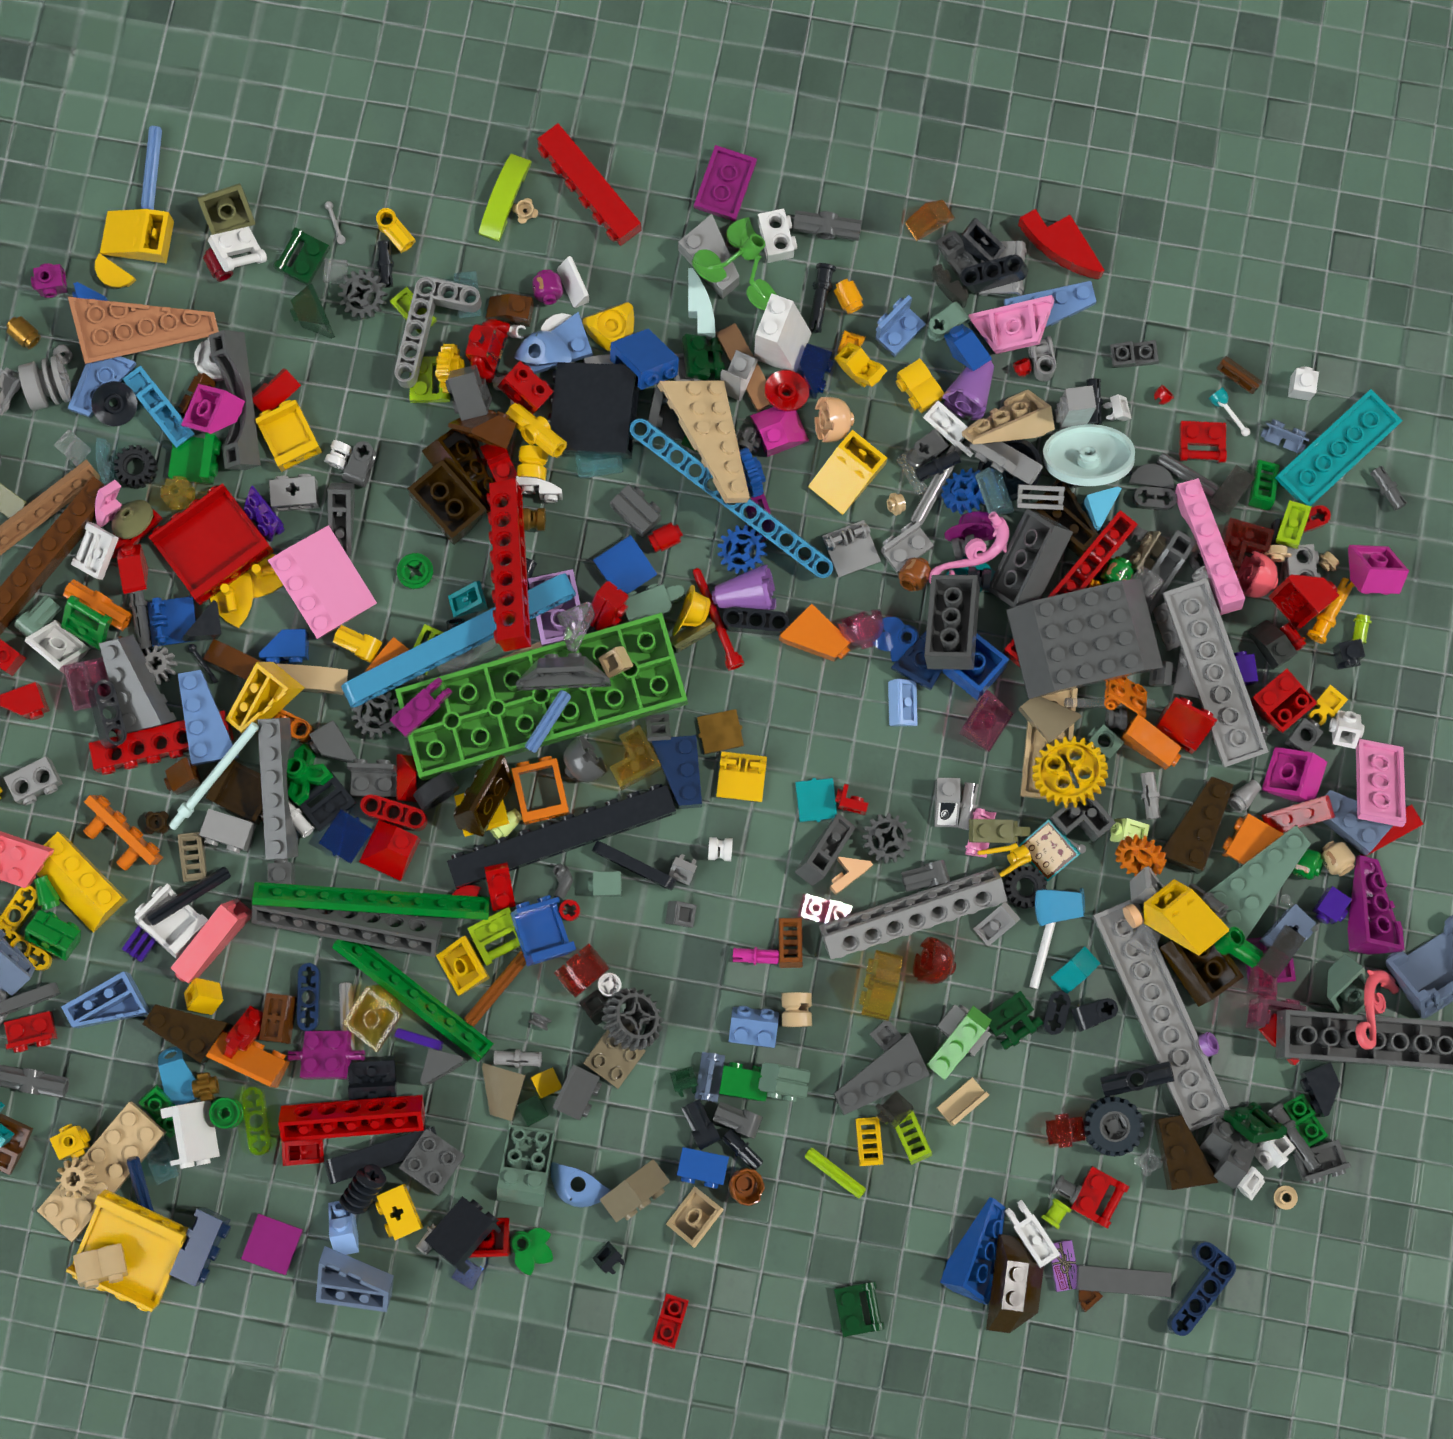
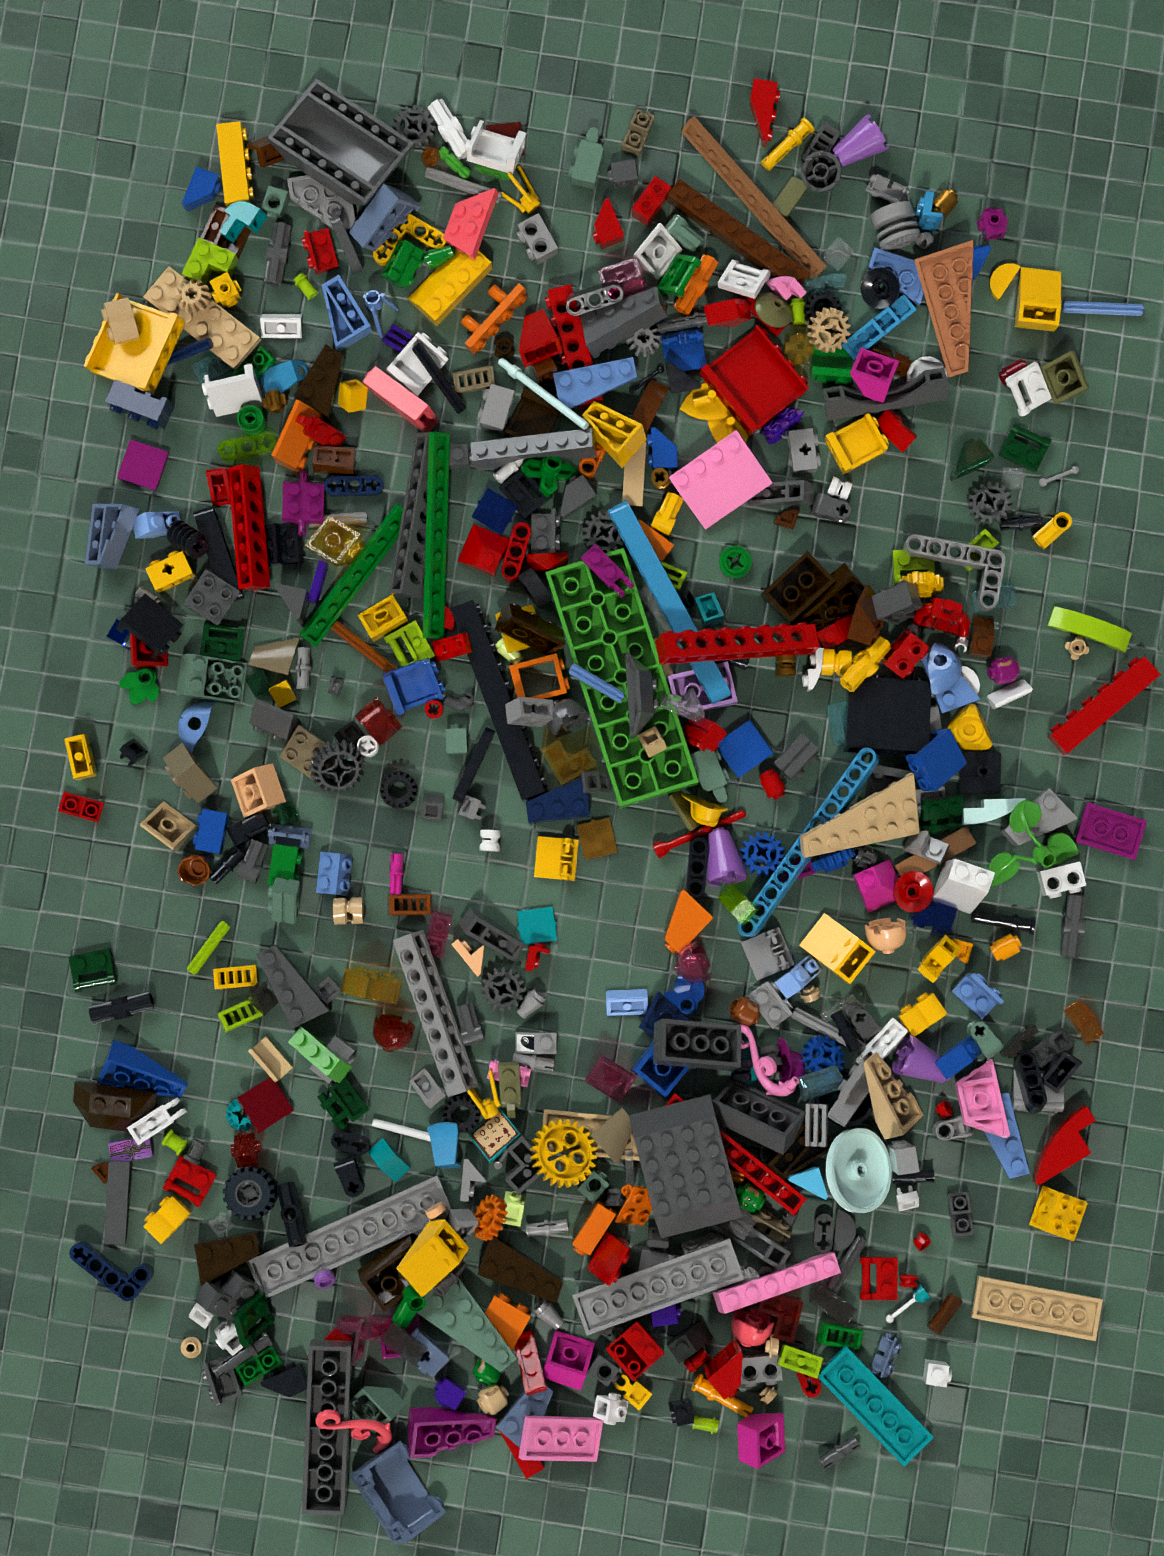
camera: 95 degrees right, 5 degrees up
none -> yellow brick [64,734,98,780]
none -> black piece [89,992,154,1024]
none -> yellow brick [143,1195,192,1244]
none -> lime brick [182,237,239,285]
none -> dark green plate [200,620,246,661]
none -> teal gear [226,1099,253,1131]
none -> light nougat slope [231,763,286,818]
none -> dark red tile [236,1077,294,1134]
none -> white slope [260,314,302,338]
none -> lime pin [294,273,318,300]
none -> medium blue plant [363,290,399,338]
none -> black tyre [380,771,418,809]
none -> light grey slope [460,1157,488,1202]
none -> light grey brick [505,697,554,727]
none -> light grey cone [516,988,546,1019]
none -> red slope [519,309,562,367]
none -> pearl gold bush [651,468,670,489]
none -> clear neon green slope [718,883,758,925]
none -> reddish brown tile [774,509,800,530]
none -> light blue slope [775,954,822,999]
none -> lime pin [790,298,806,325]
none -> tan gear [807,307,851,353]
none -> red bush [899,1274,918,1287]
none -> dark azure bracket [915,191,943,231]
none -> black tile [958,752,1001,794]
none -> tan plate [971,1275,1103,1341]
none -> yellow bracket [1029,1186,1088,1241]

